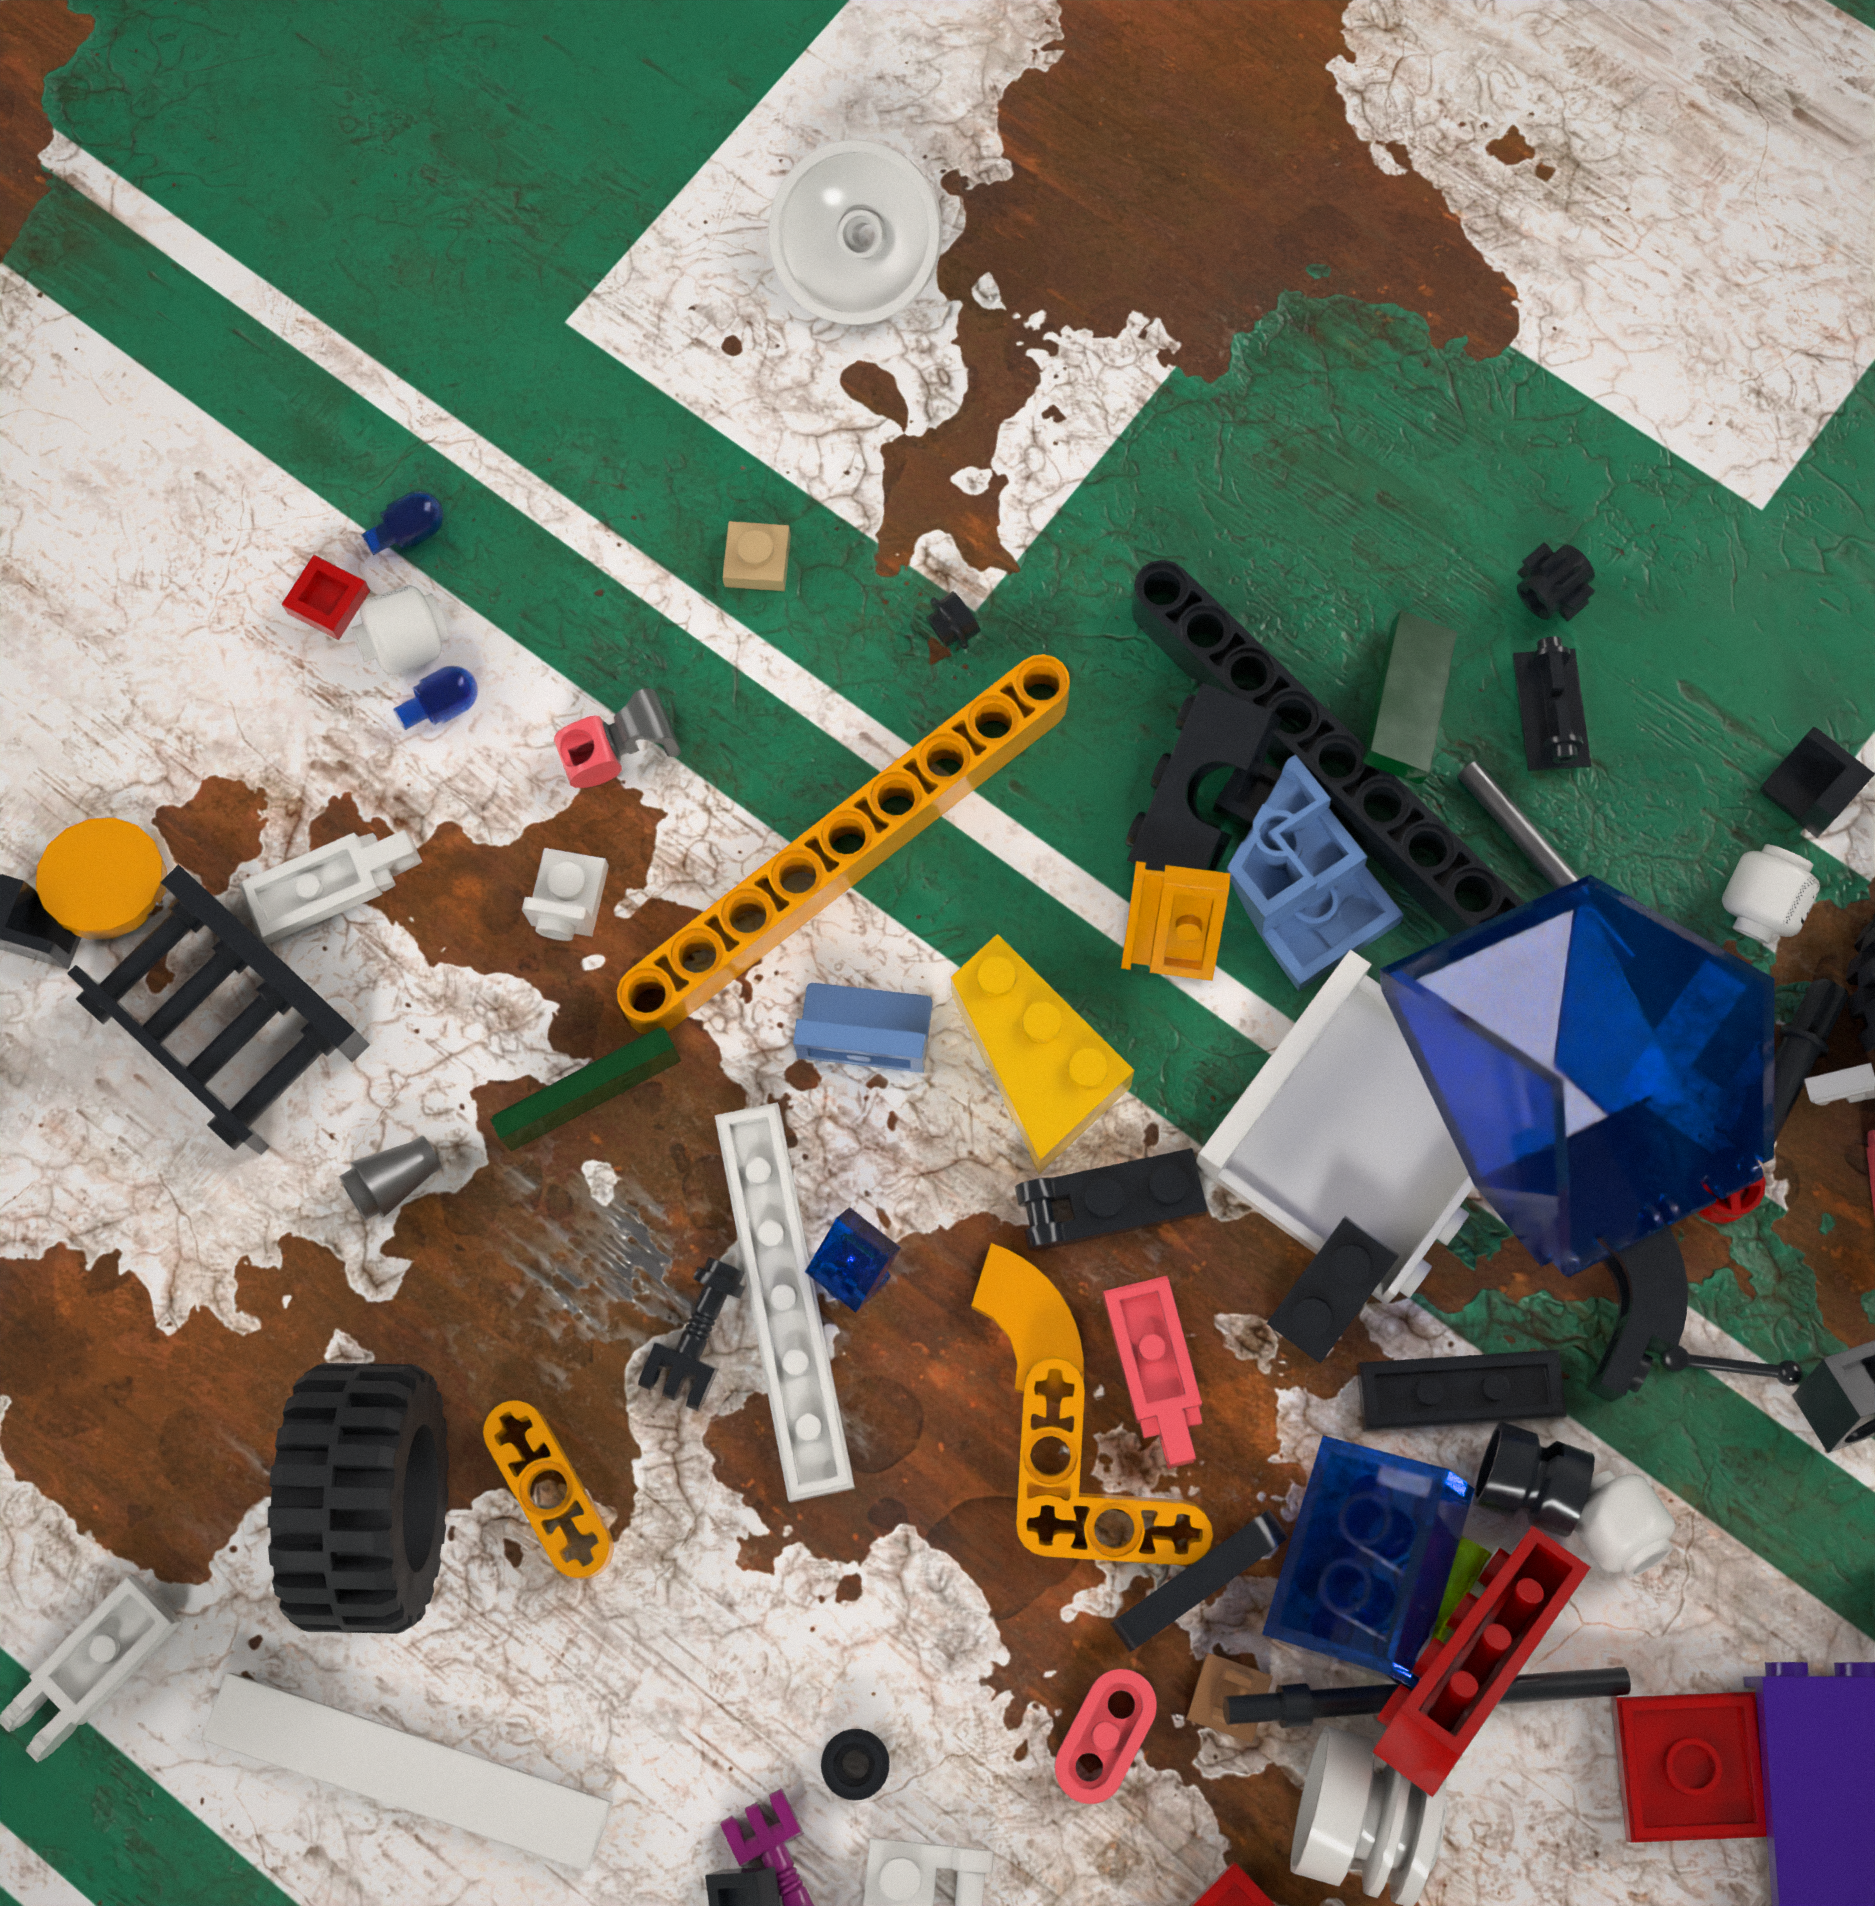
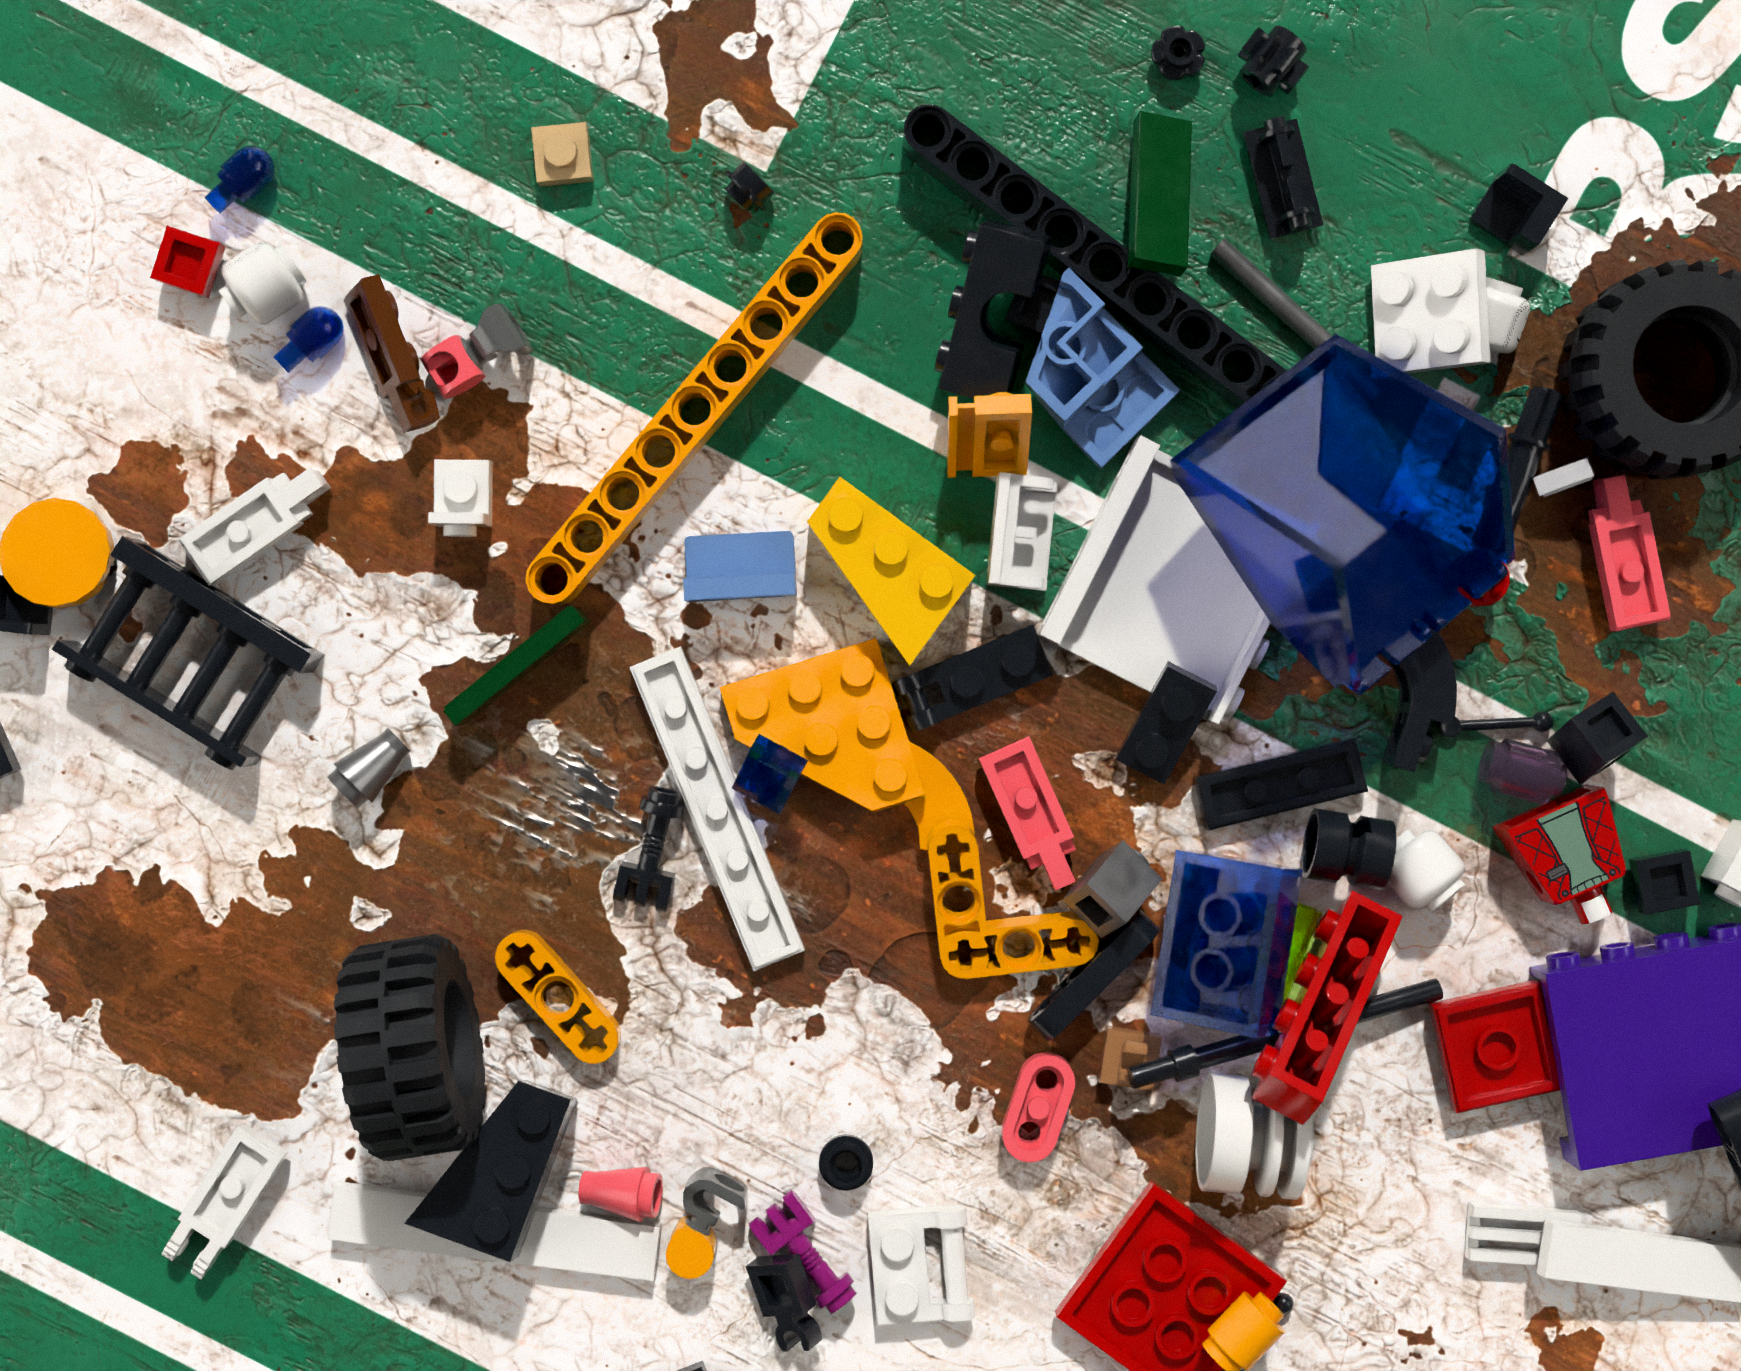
camera: 15 degrees left, 15 degrees up
none -> reddish brown hinge [343,274,440,433]
none -> black wedge [404,1080,578,1262]
none -> coral cone [578,1167,663,1222]
none -> leg [666,1167,748,1279]
none -> light orange plate [719,638,926,813]
none -> white hinge [986,472,1057,591]
none -> flat silver brick [1062,840,1162,938]
none -> black plate [1151,25,1205,81]
none -> white plate [1371,248,1490,377]
none -> clear purple brick [1478,738,1567,805]
none -> torso [1492,784,1626,924]

